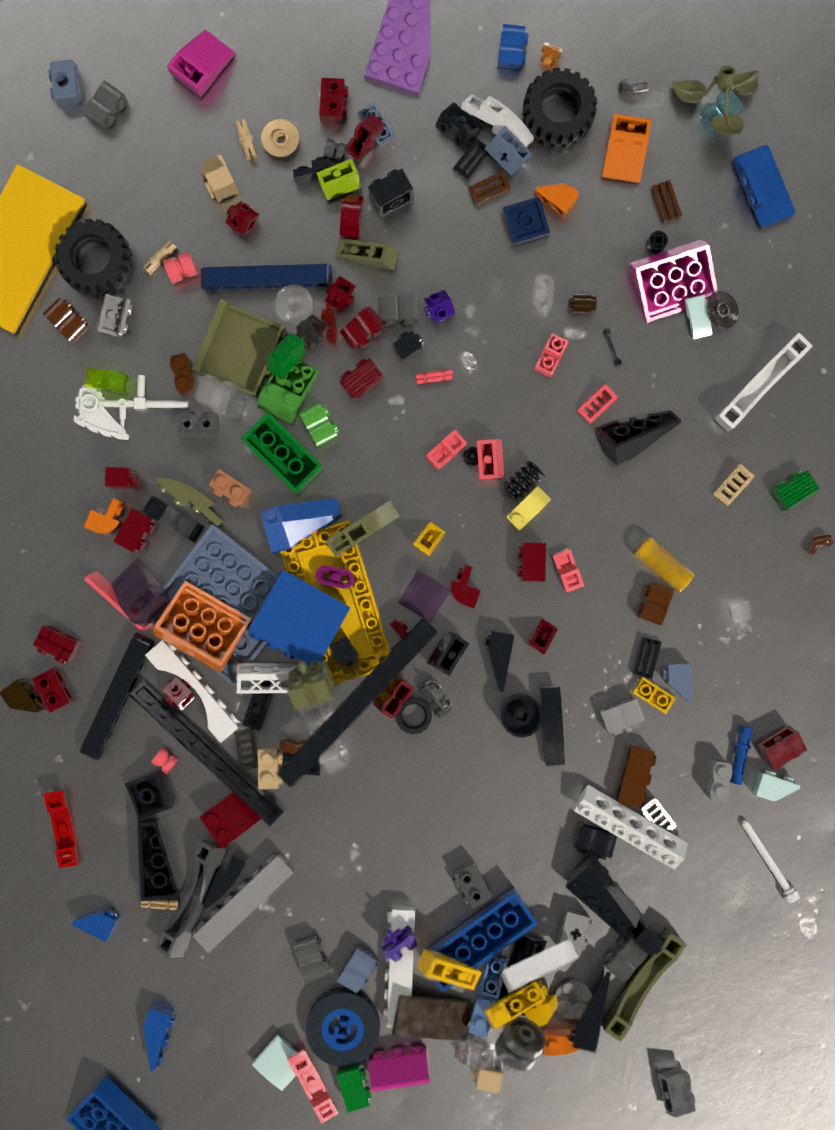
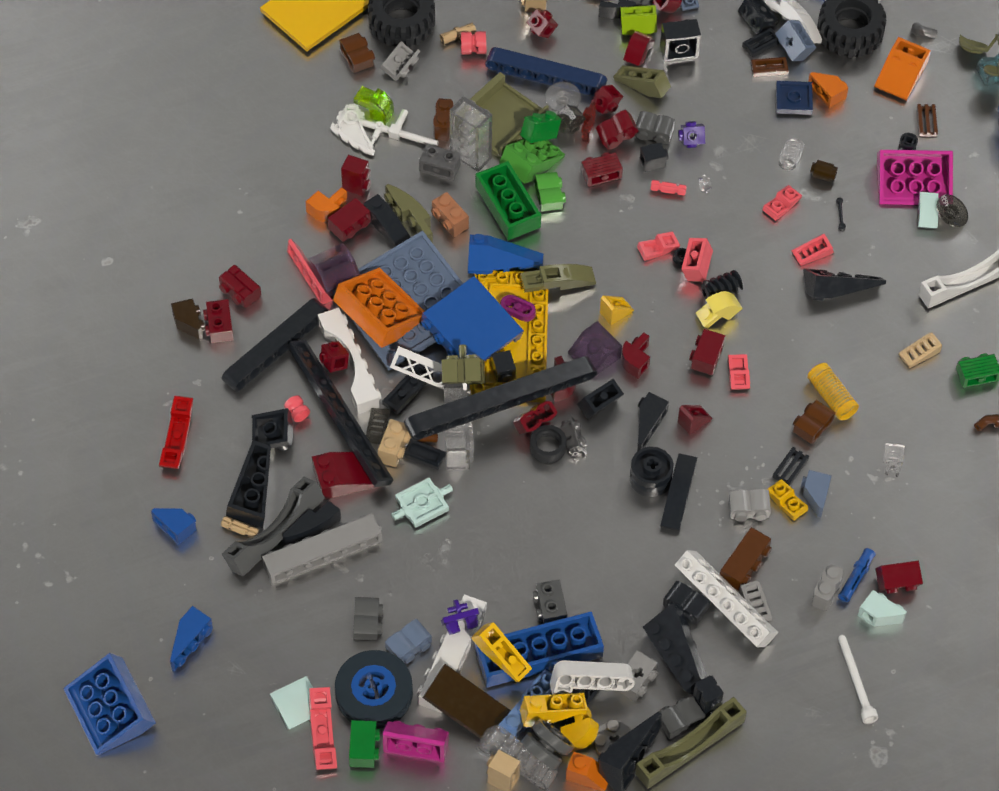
camera: 20 degrees right, 30 degrees down
none -> light aqua plate [391,478,453,528]

